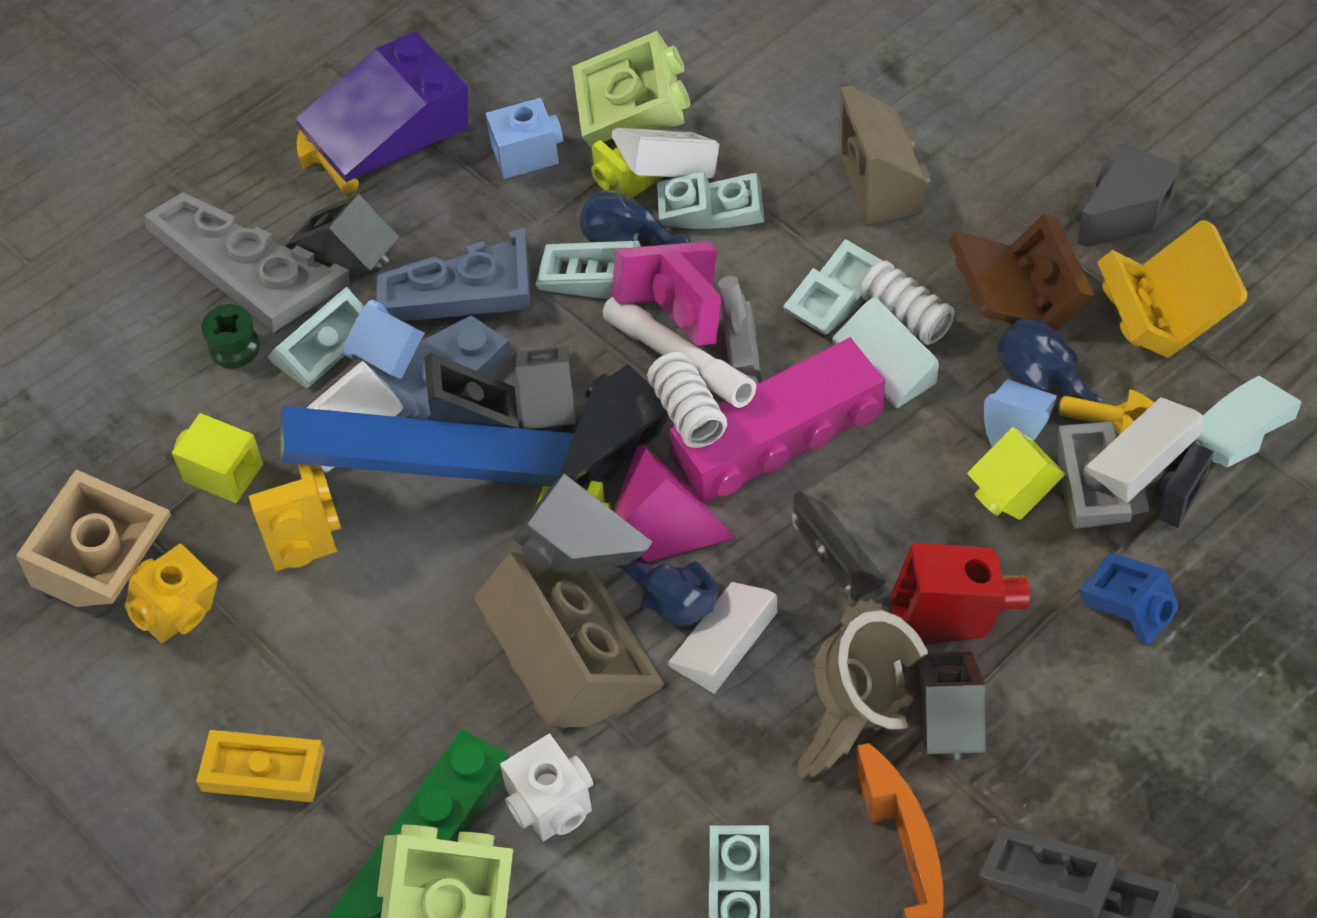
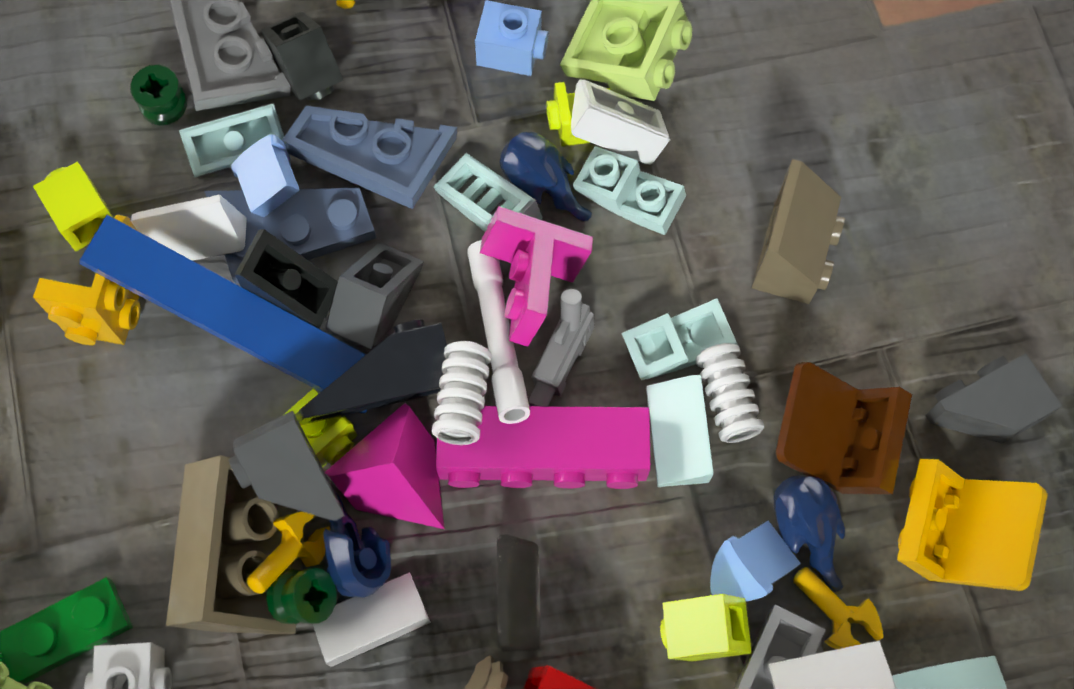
camera: 25 degrees right, 15 degrees up
none -> yellow bar [247,511,330,594]
none -> dark green wheel [266,568,337,624]

